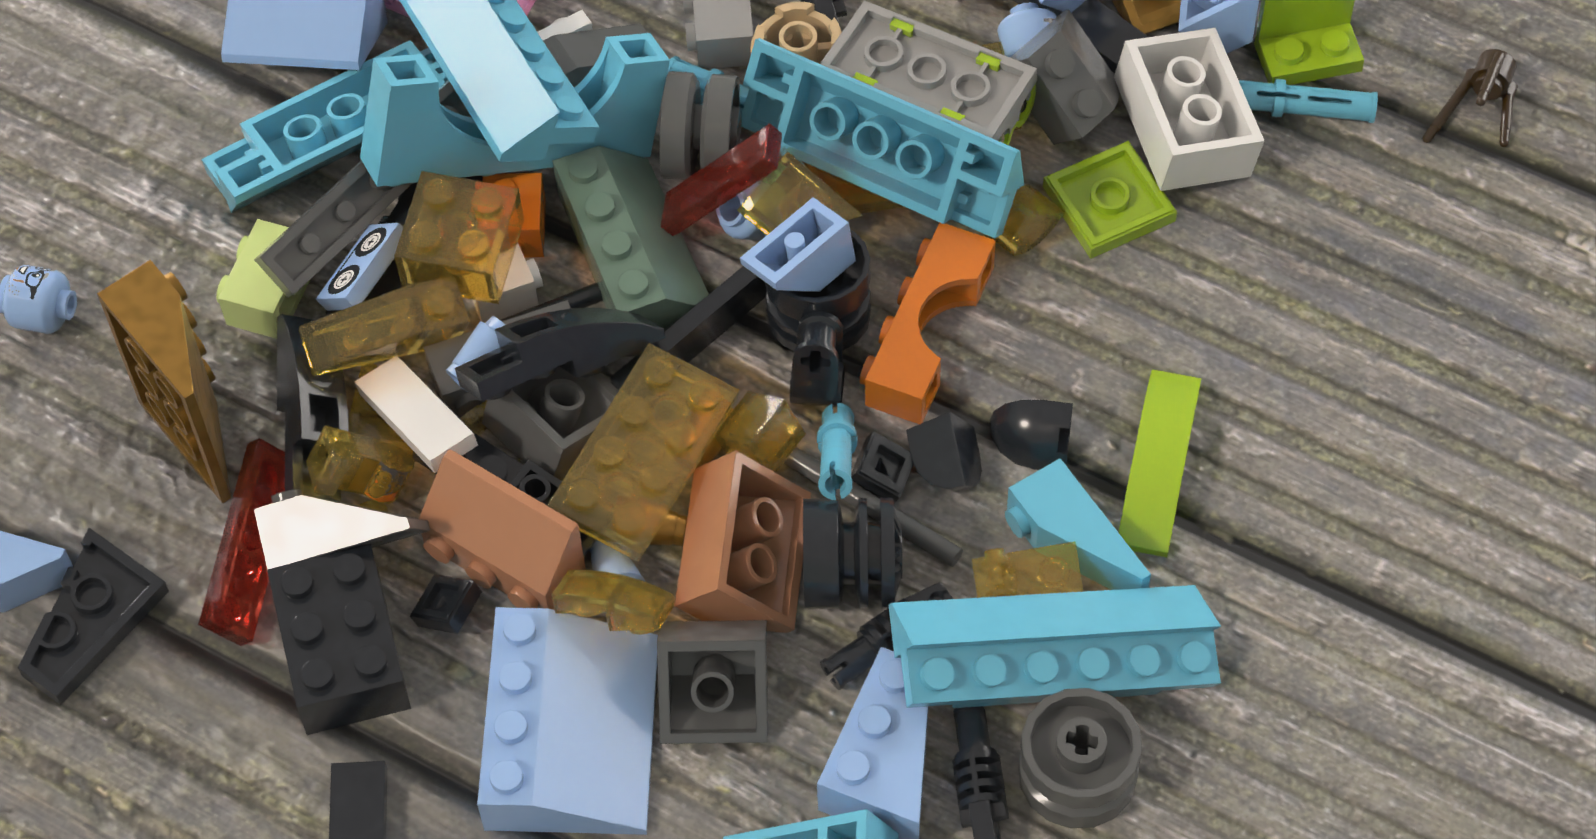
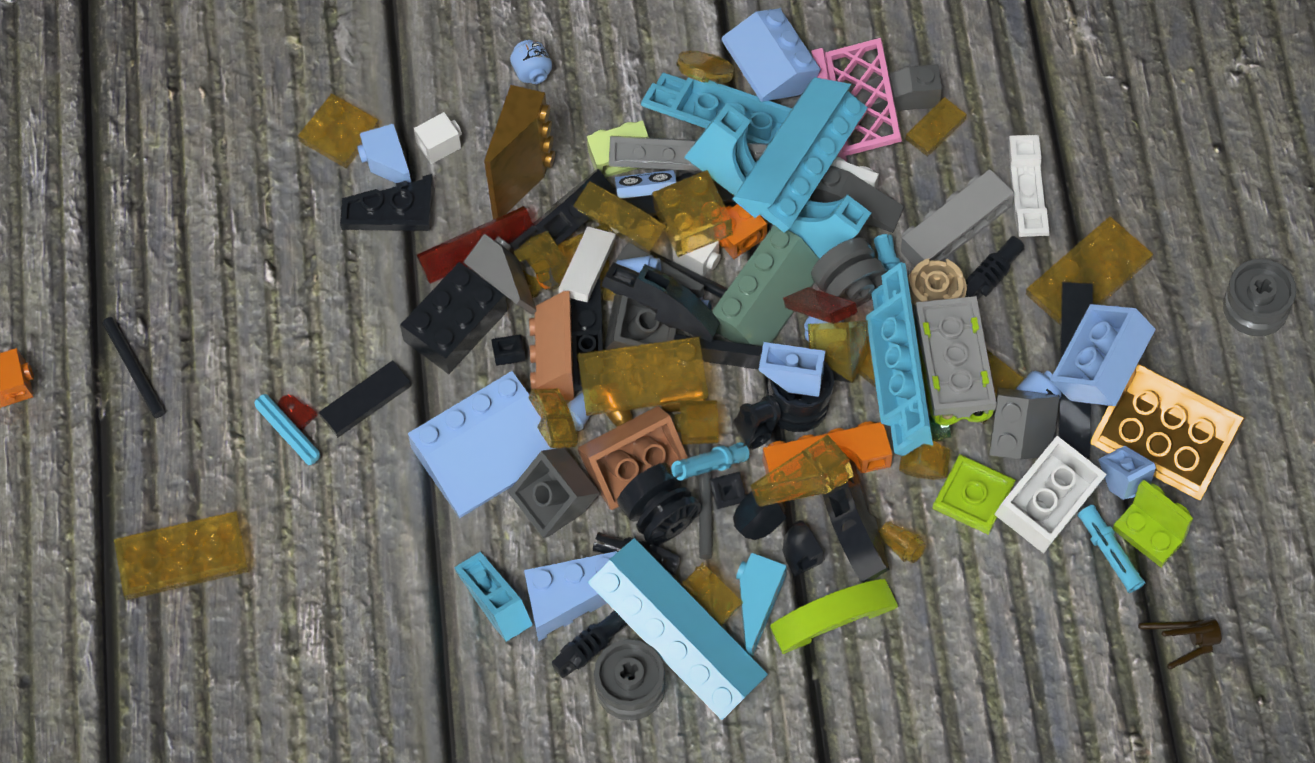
camera: 55 degrees right, 5 degrees up
none -> white brick [414,112,462,164]
none -> clear yellow tile [676,51,734,84]
none -> clear yellow slope [750,435,854,507]
none -> black slope [822,458,890,583]
none -> clear yellow cone [879,522,926,563]

